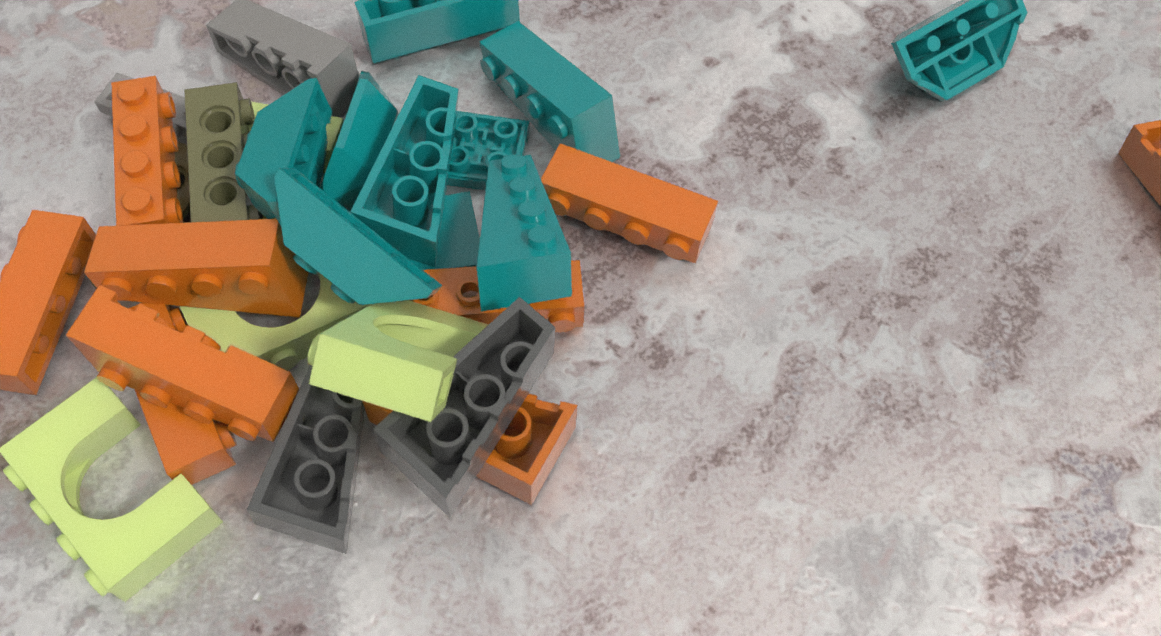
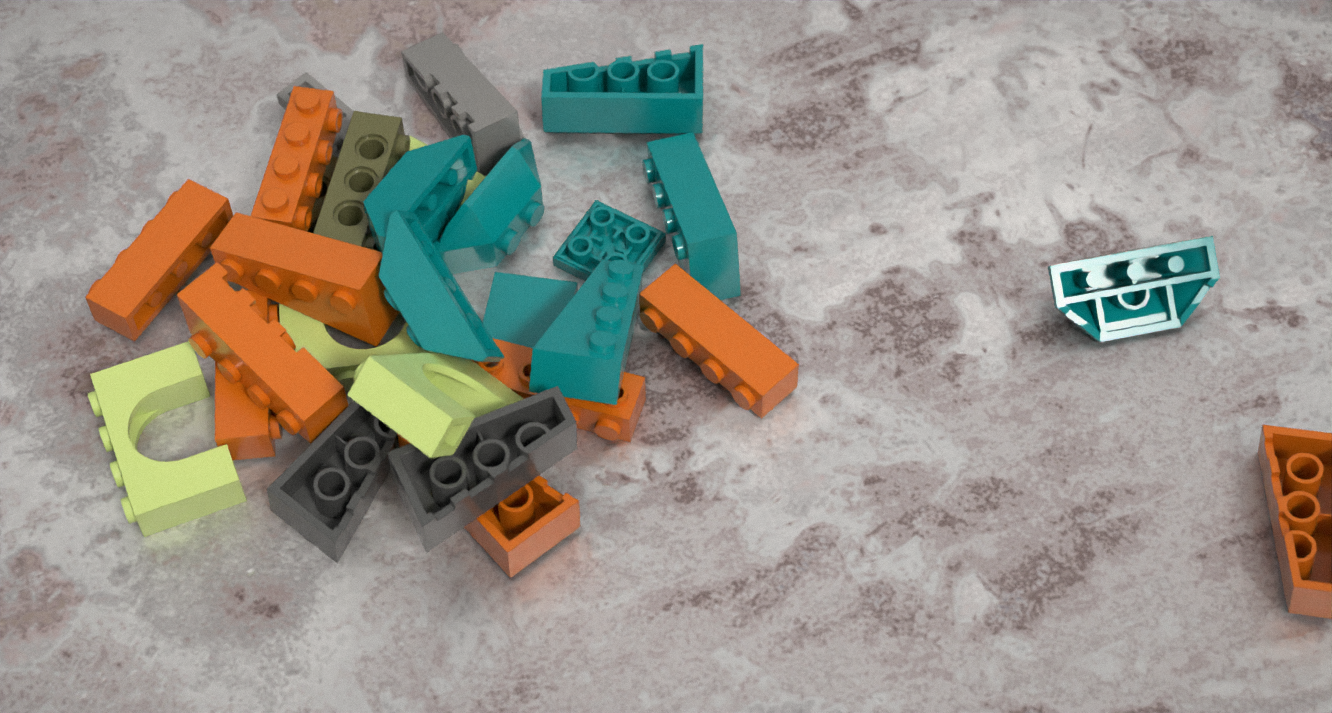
camera: 25 degrees right, 5 degrees down
teal wedge [350,75,459,267] -> none

